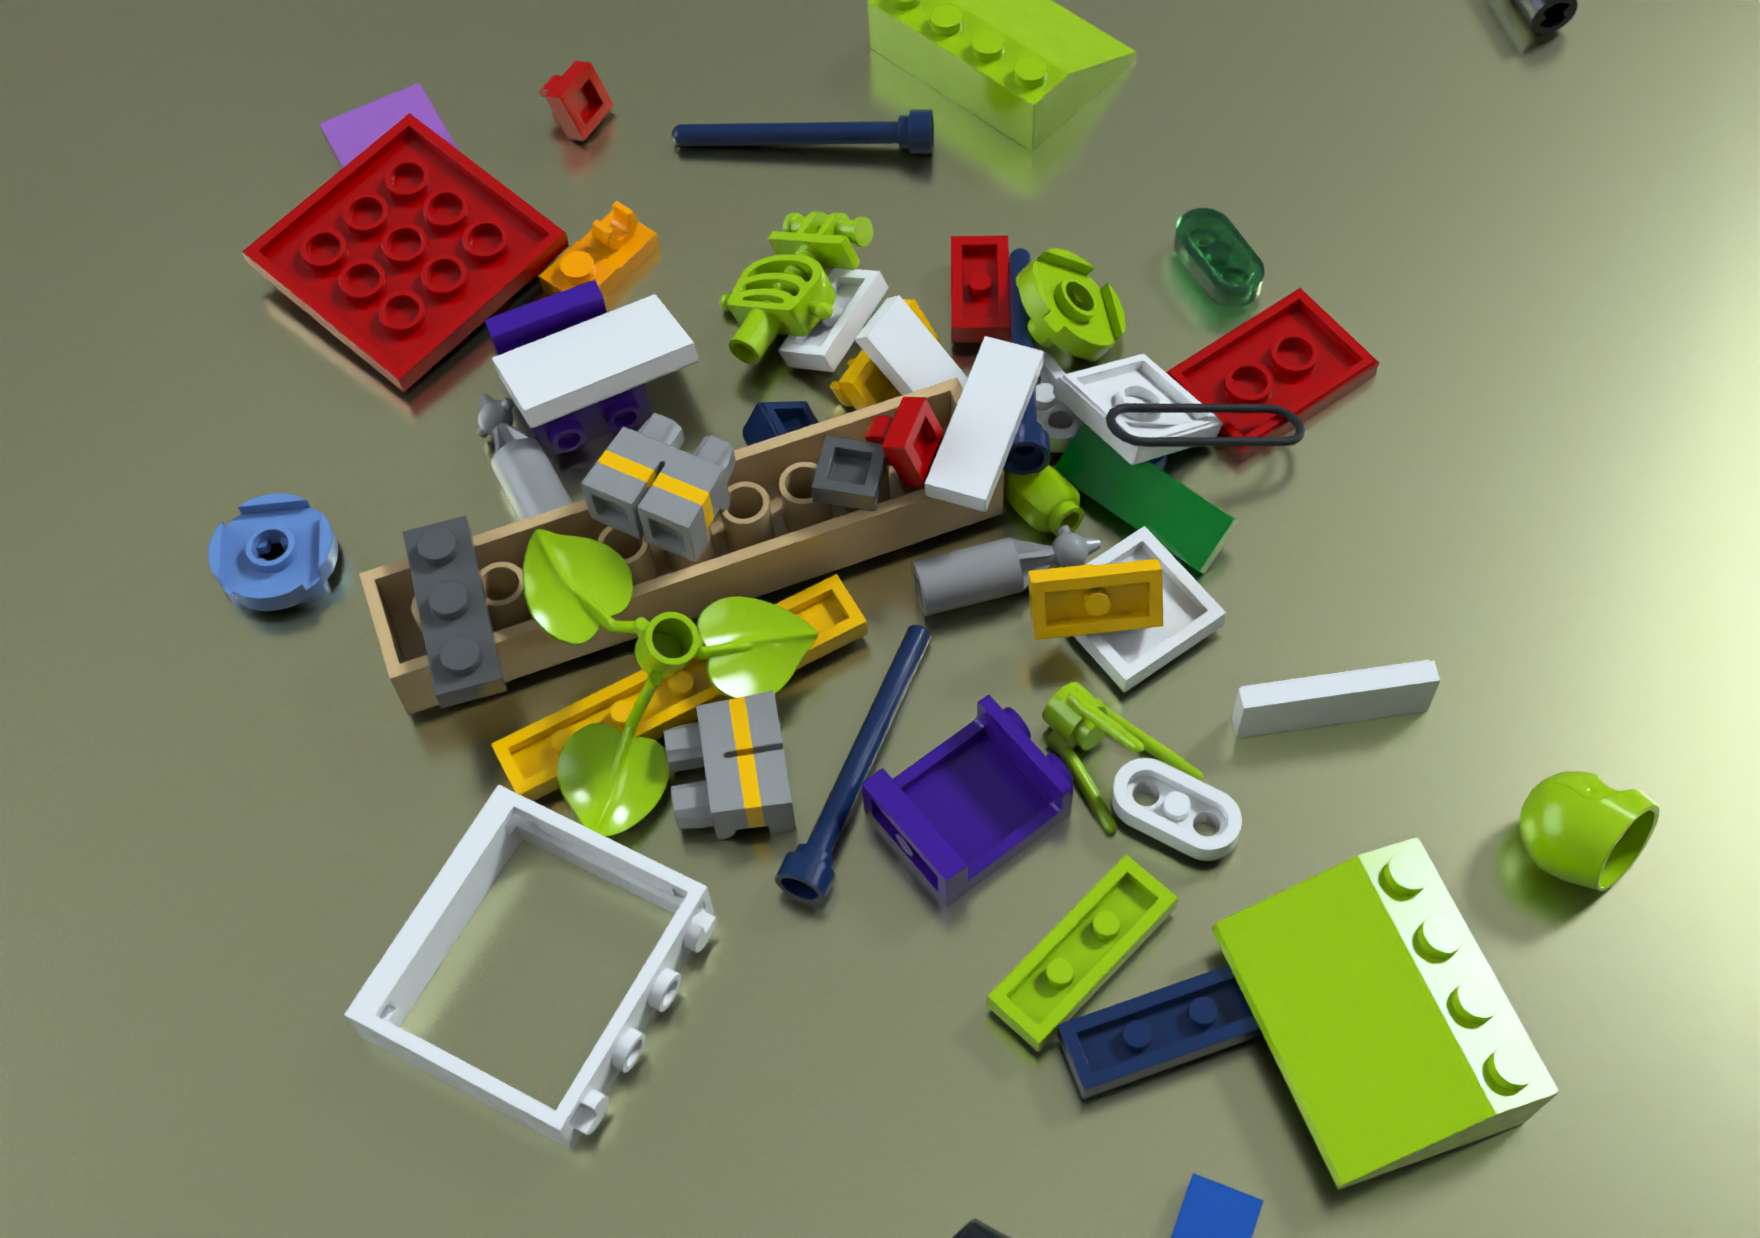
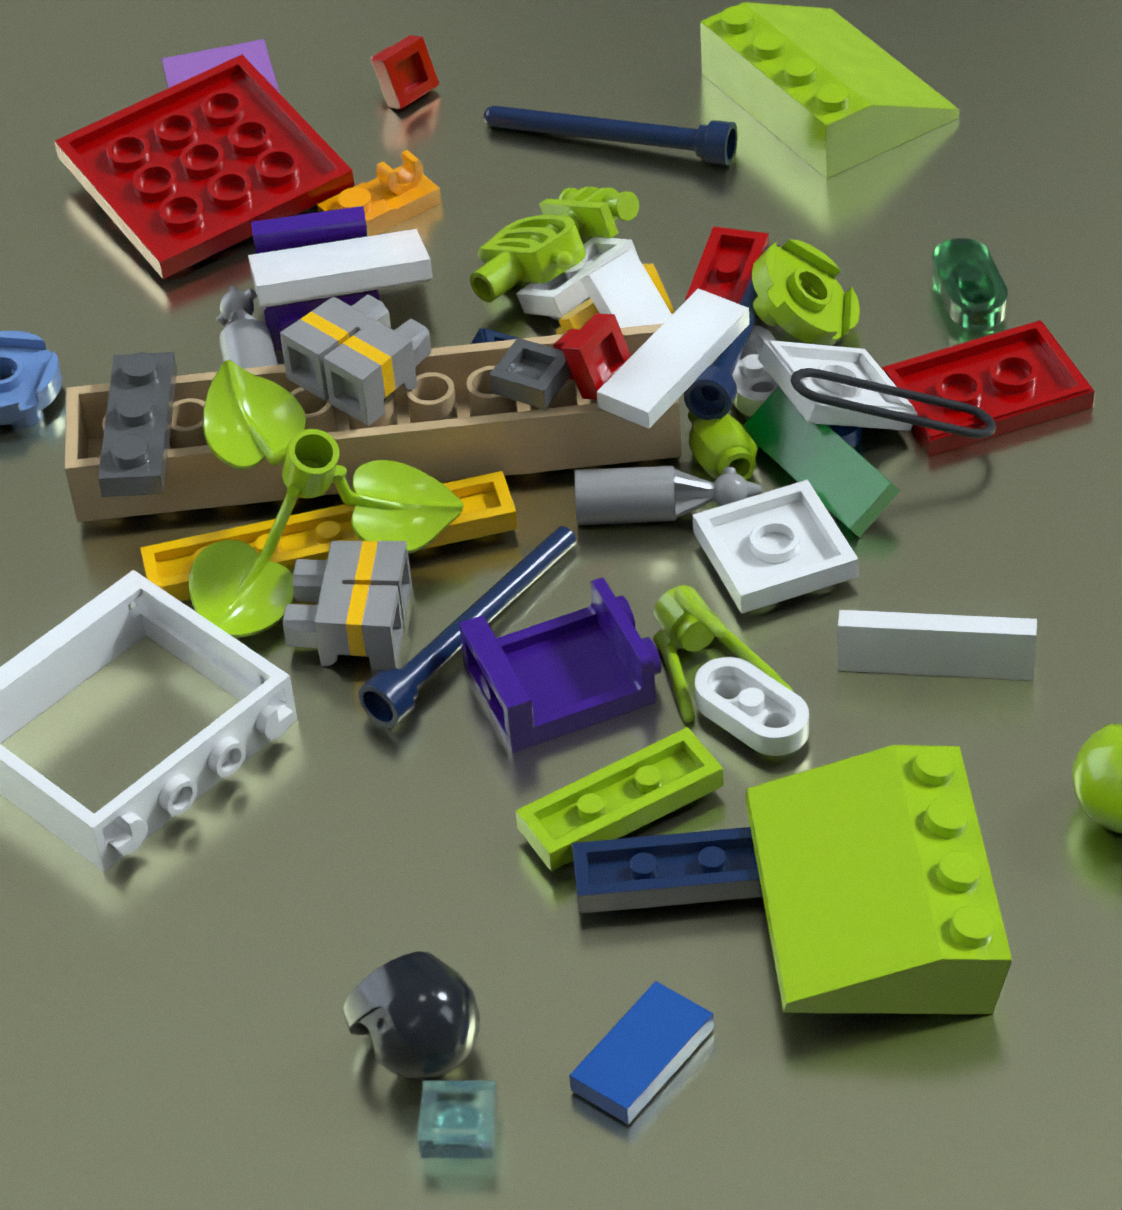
camera: 15 degrees right, 15 degrees down
yellow plate [1028,559,1163,640] -> none

